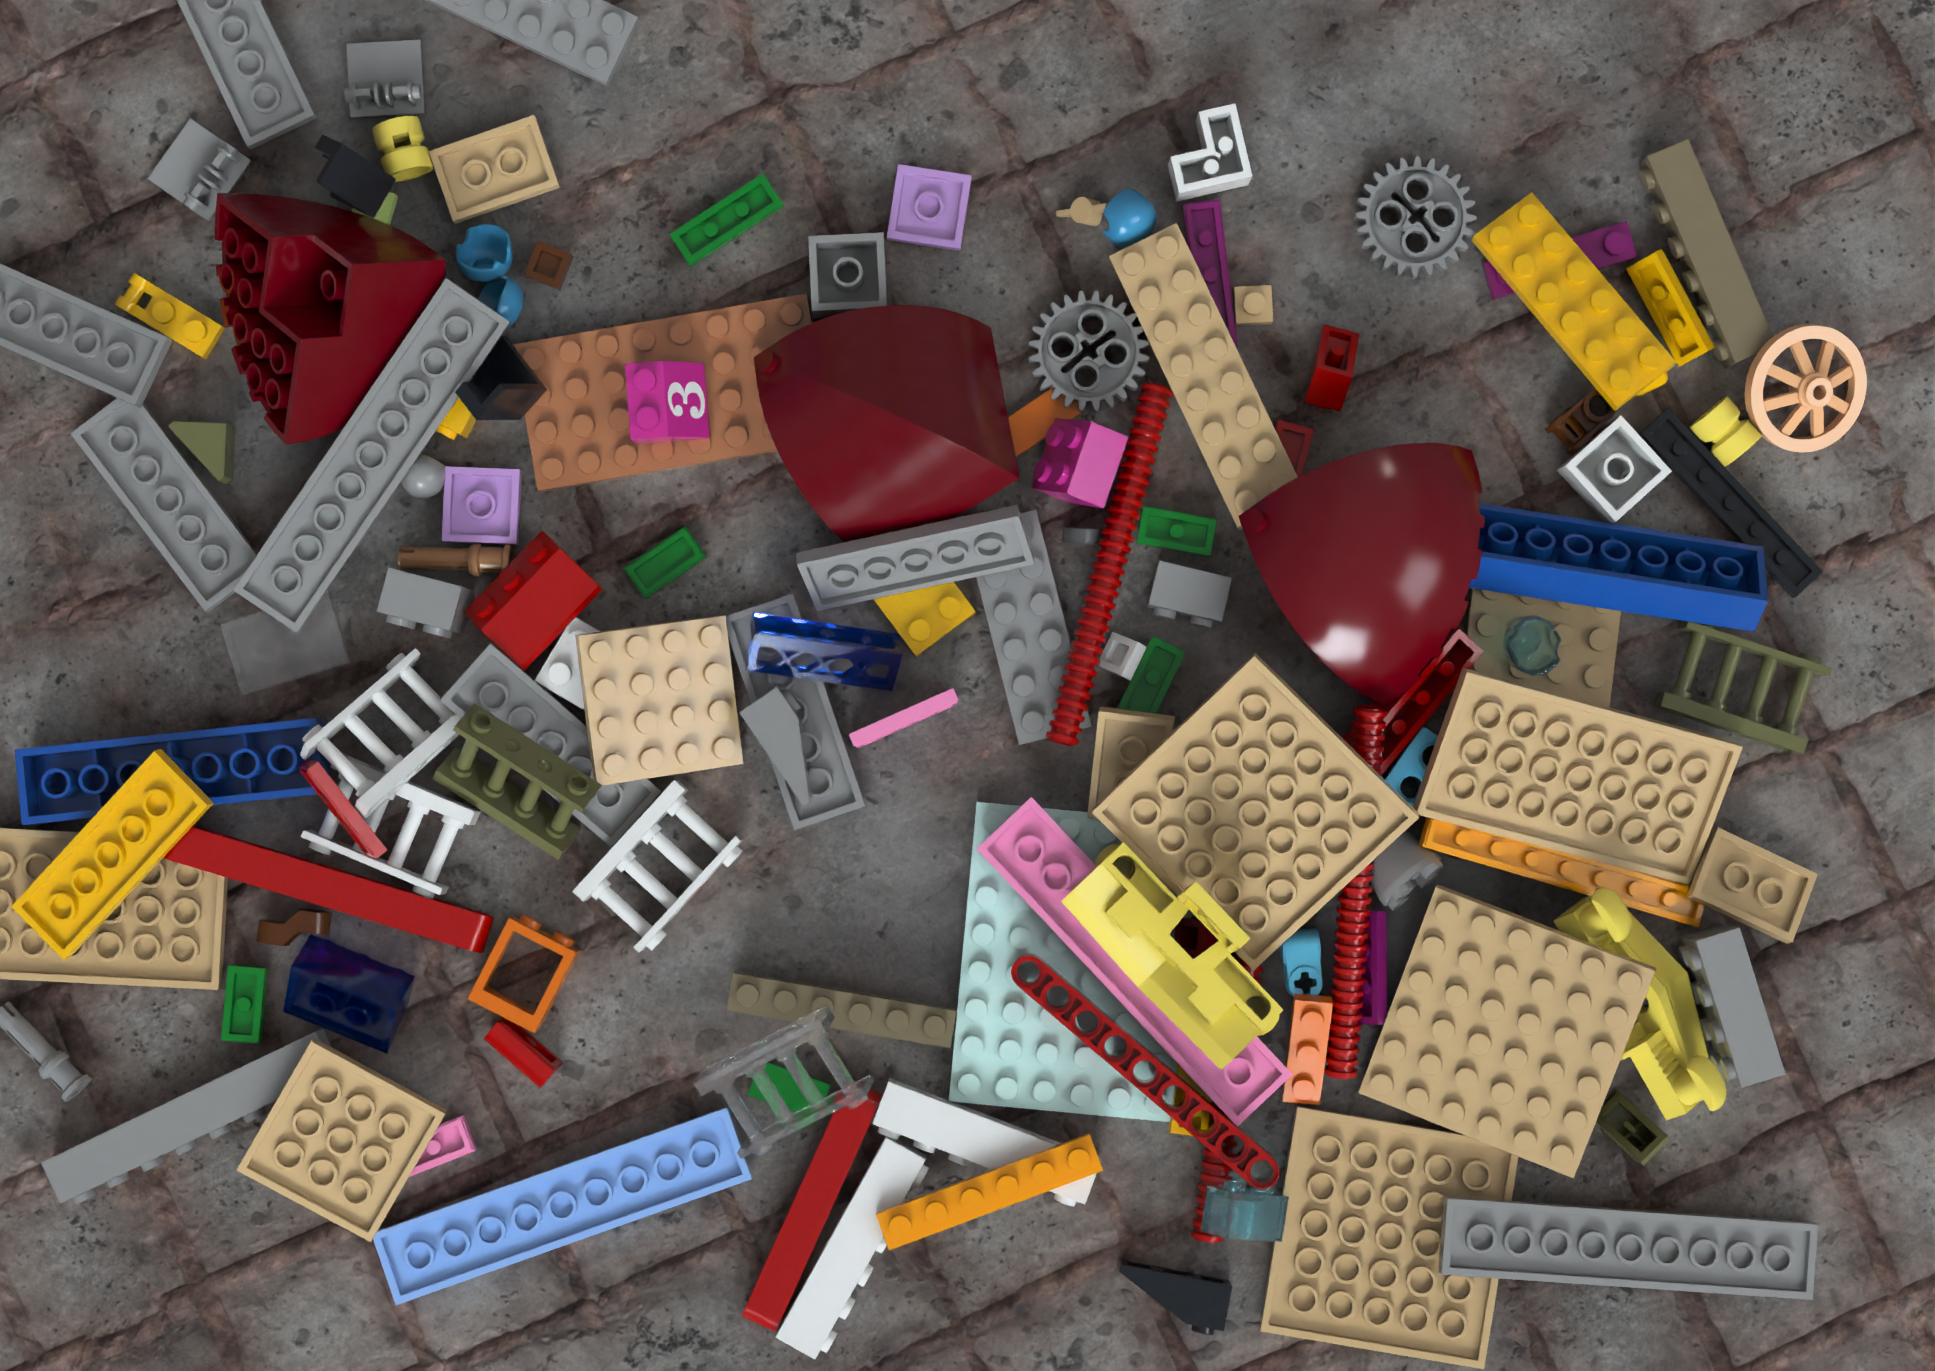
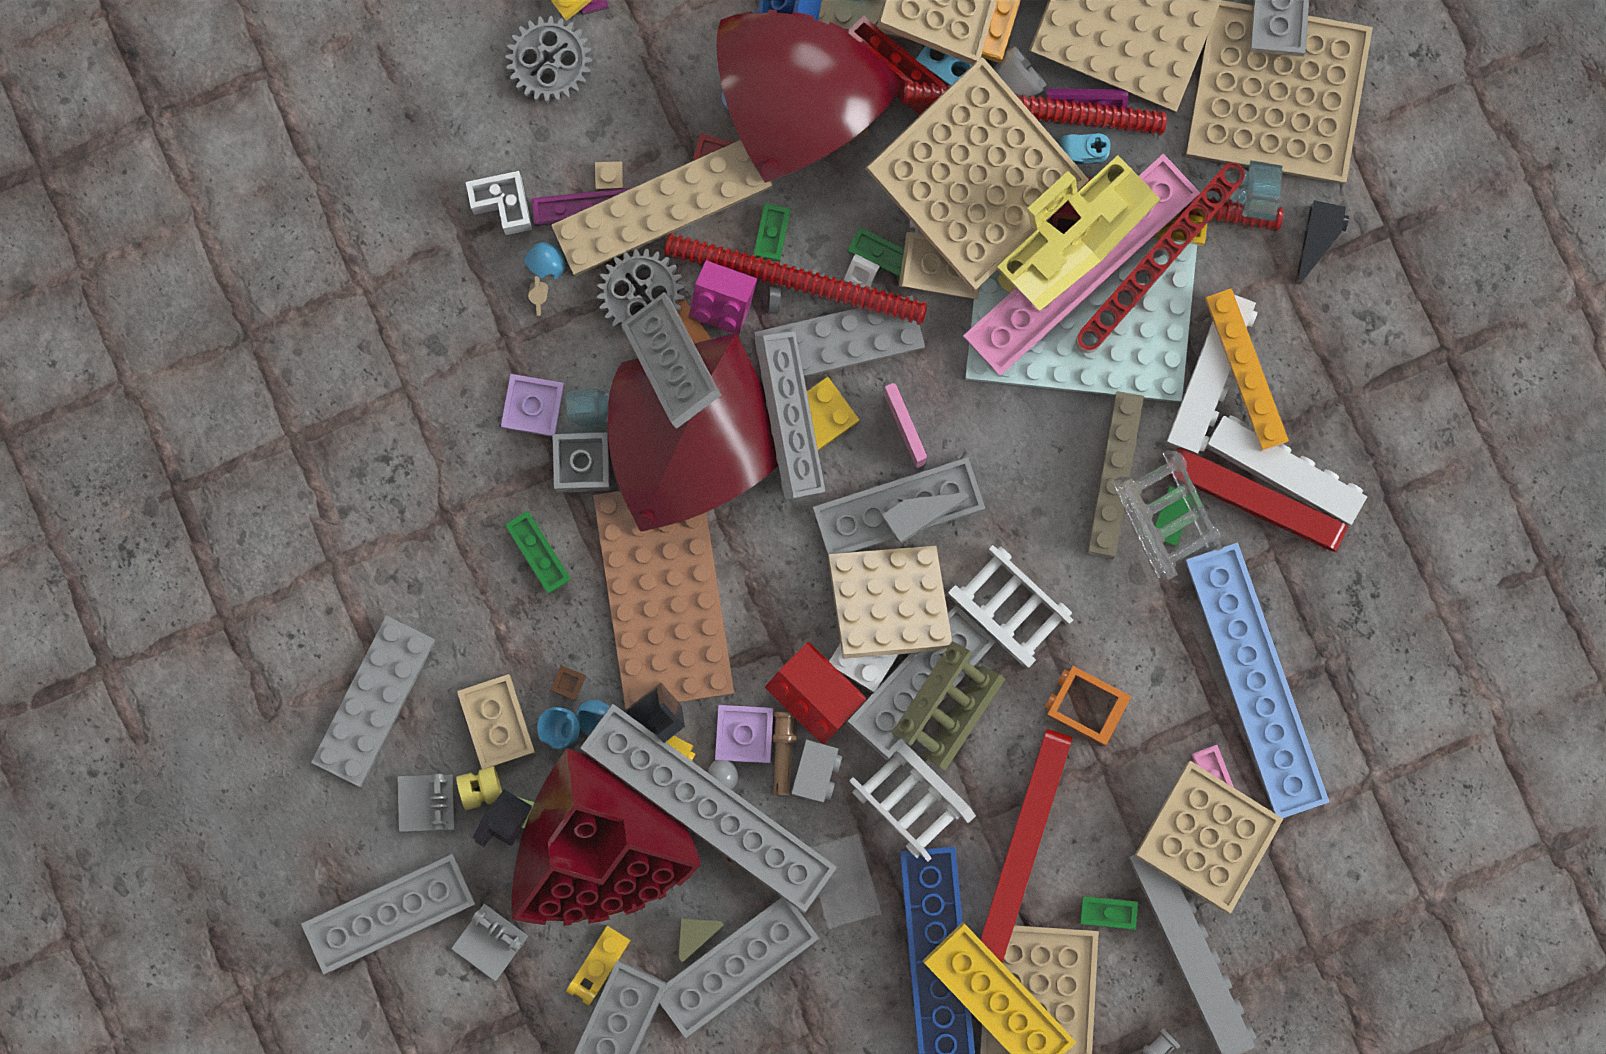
camera: 90 degrees left, 5 degrees down
reddish brown piece [256,909,332,946] -> none
clear blue slope [283,934,415,1054] -> none
tile [299,759,387,858] -> none
white fence [301,754,481,899] -> none
red brick [484,1017,563,1088] -> none
green tile [624,526,707,599] -> none
dark pink slope [625,361,710,444] -> none
clear blue fence [745,612,903,691] -> none
light grey brick [1147,560,1232,628] -> none
orange plate [1281,994,1333,1105] -> none
red slope [1304,324,1359,412] -> none
none -> clear light blue brick [566,389,609,426]
none -> light grey plate [621,292,721,428]

